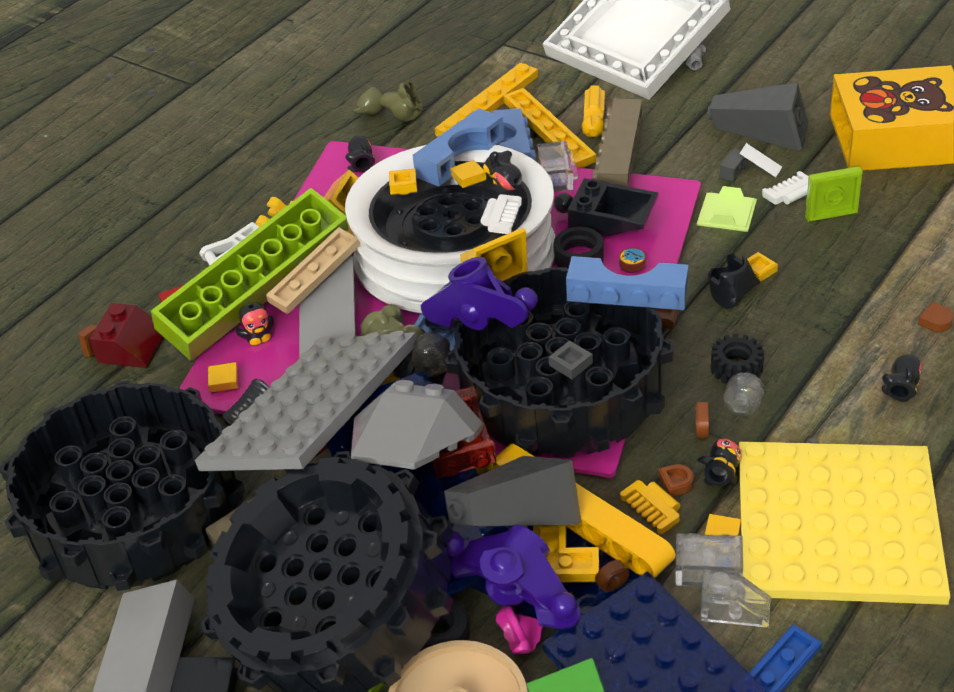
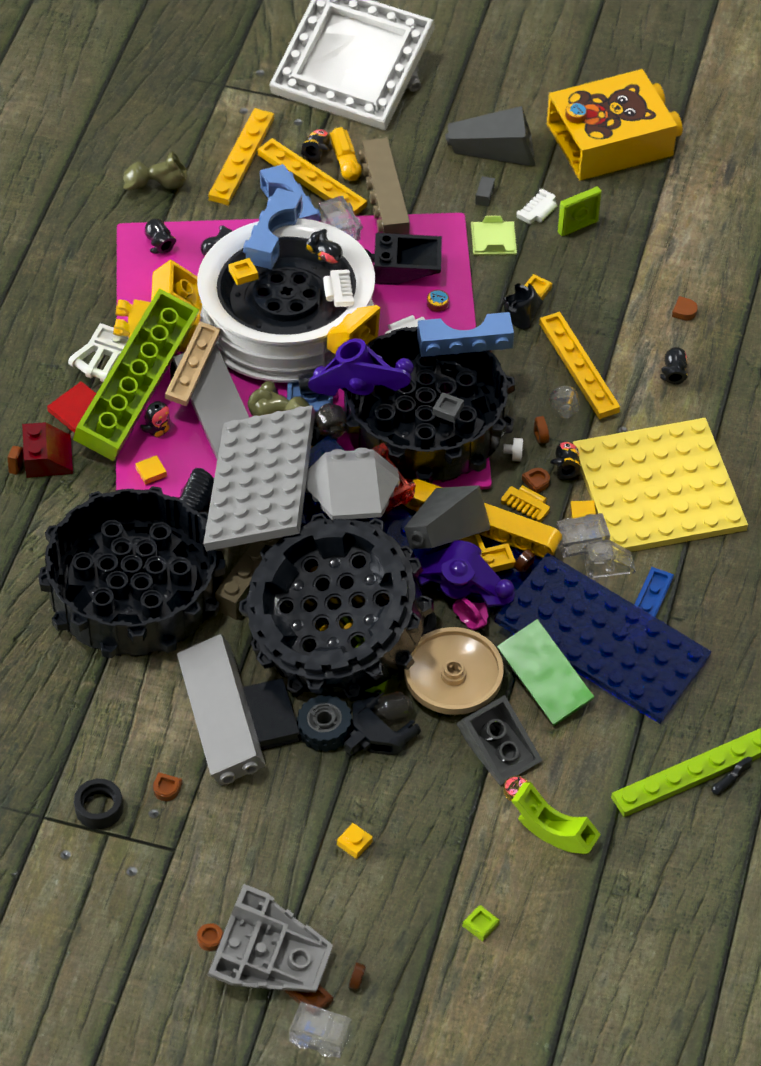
camera: 25 degrees left, 10 degrees up
yellow tile [450,160,486,188] -> none
black tyre [553,227,604,268] -> none
black tyre [711,334,764,386] -> none
white sticker [740,143,782,177] -> none
none -> black animal [301,130,330,163]
none -> white tile [503,438,523,462]
none -> yellow plate [539,312,620,419]
none -> tile [565,102,587,123]

